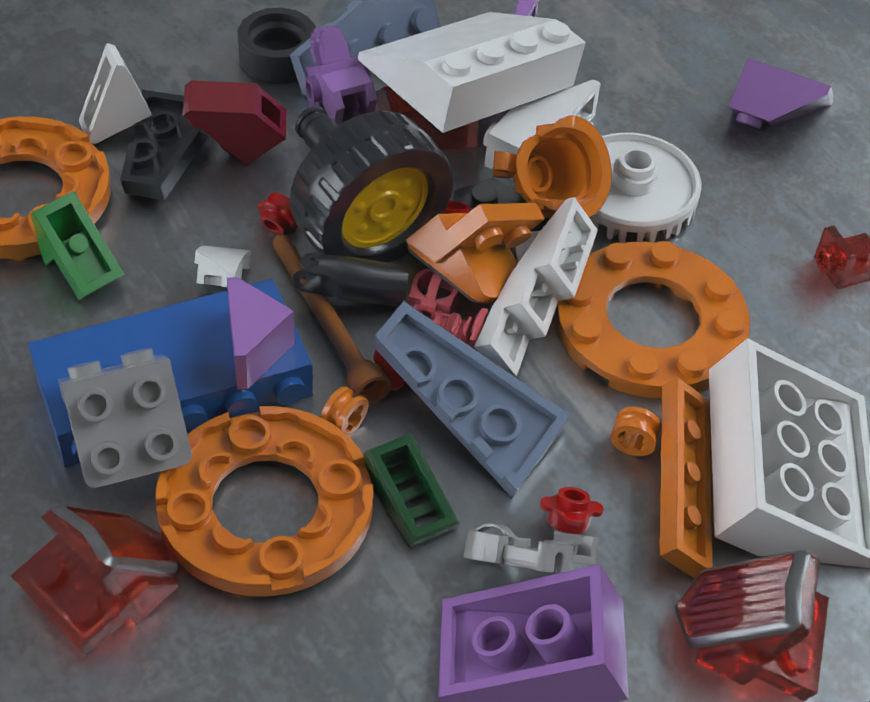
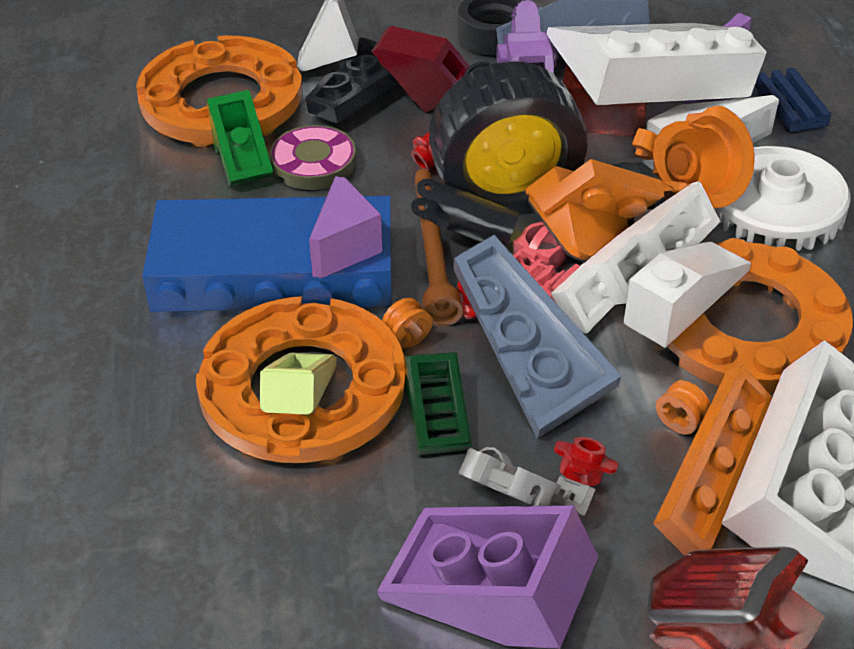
camera: 25 degrees right, 5 degrees down
clear red piece [11,505,179,657] -> none
light grey bracket [58,348,192,488] -> none
white slope [194,245,252,287] -> none
none -> yellowish green slope [260,353,337,414]
none -> tile [269,125,357,191]
none -> white slope [624,241,751,348]
none -> dark blue tile [755,68,831,132]

